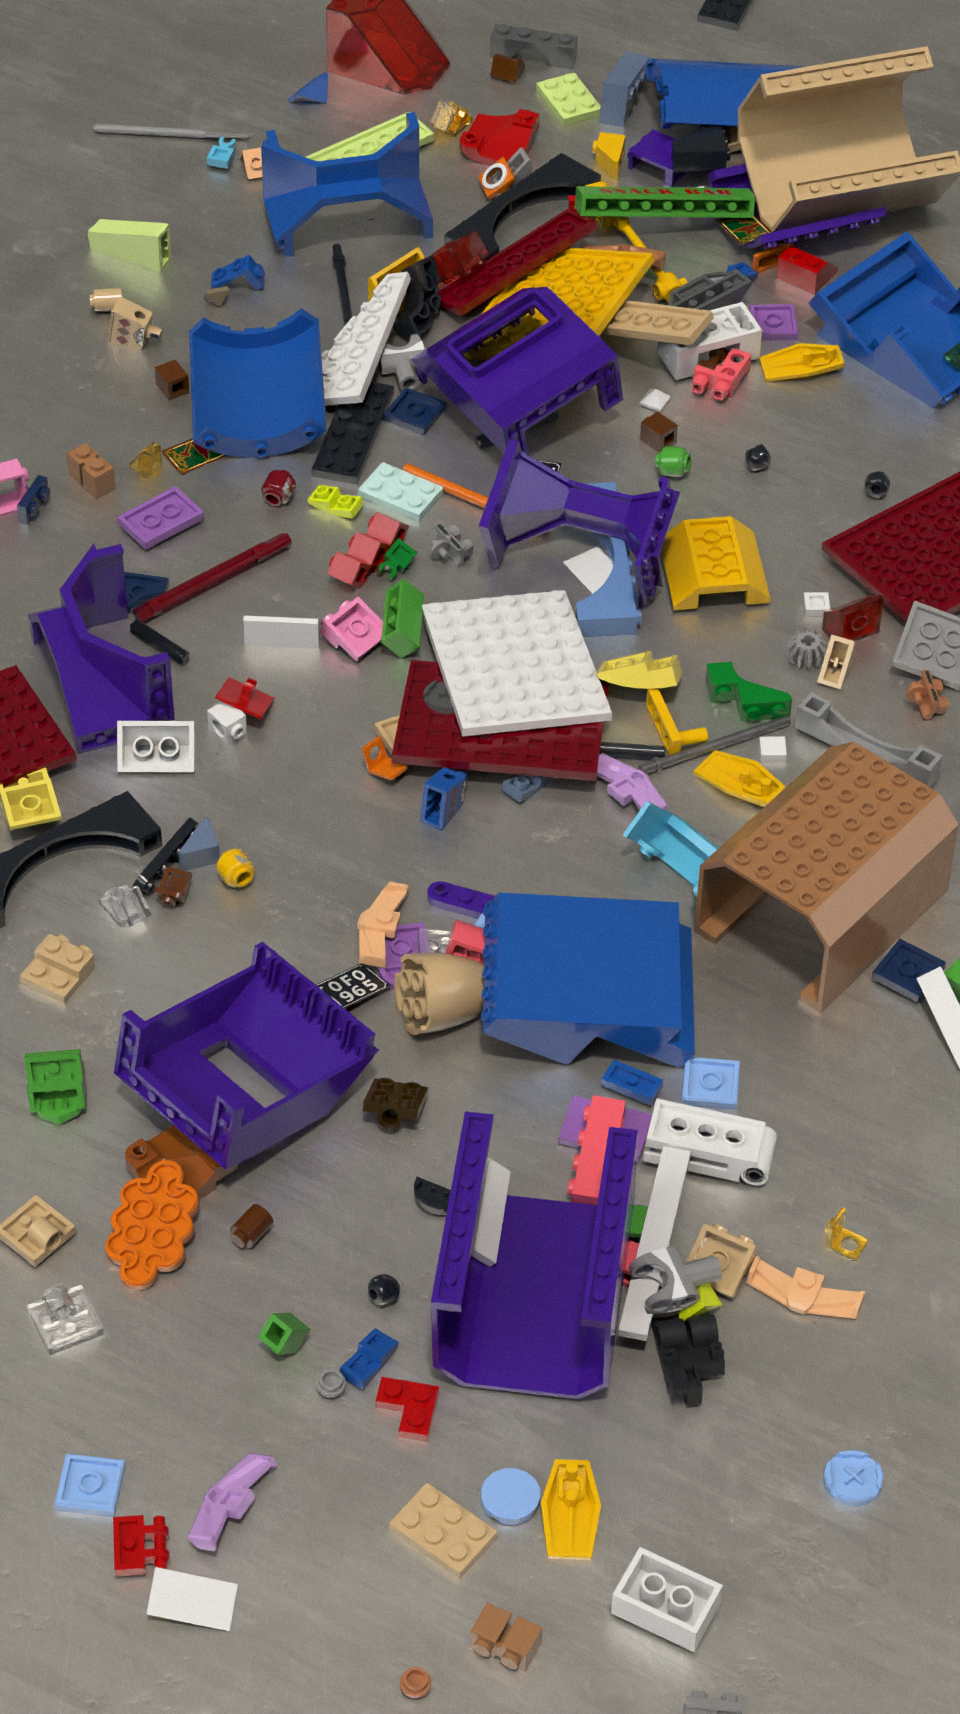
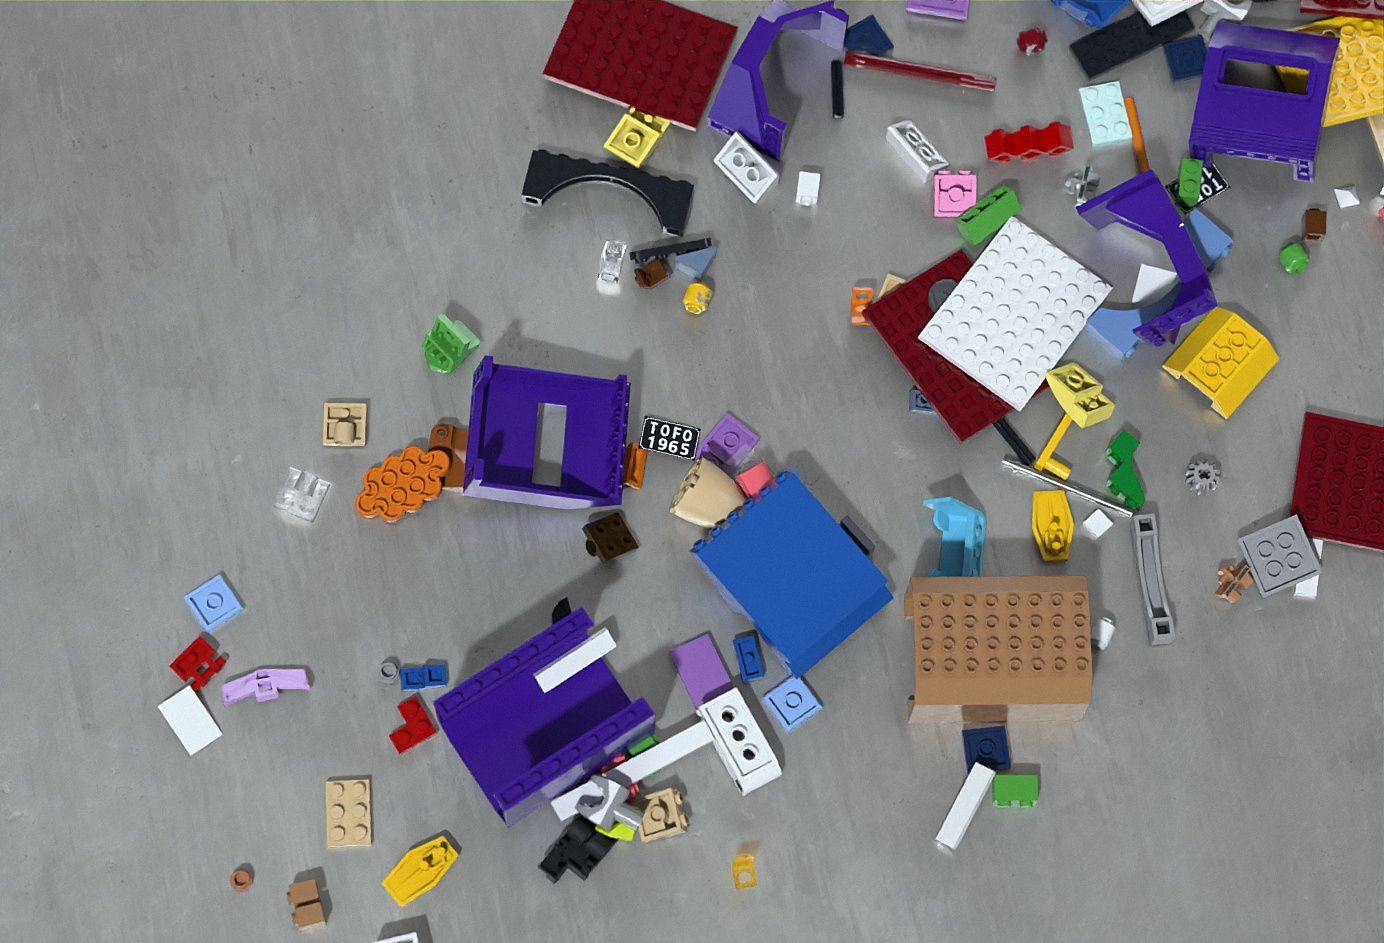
camera: 45 degrees right, 25 degrees up
tan plate [19,934,95,1004] -> none
red piece [215,677,274,719] -> none
reddish brown brick [230,1204,274,1248] -> none
bright green brick [258,1313,311,1355] -> none
neon yellow slope [308,485,364,519] -> none
light nougat plate [357,882,409,968] -> none
black piece [368,1274,400,1307] -> none
green plate [377,538,418,582] -> none
blue torso [420,768,468,830] -> none
dark purple plate [427,881,495,919] -> none
light blue tile [481,1468,540,1525] -> none
coral brick [567,1095,626,1205] -> none
lavender plate [597,753,668,810] -> none
black piece [745,444,771,472] -> none
light nougat plate [747,1256,865,1319] -> none
white tile [803,592,830,617] -> none
tan slope [817,635,856,690] -> none
clear red slope [822,595,884,641] -> none

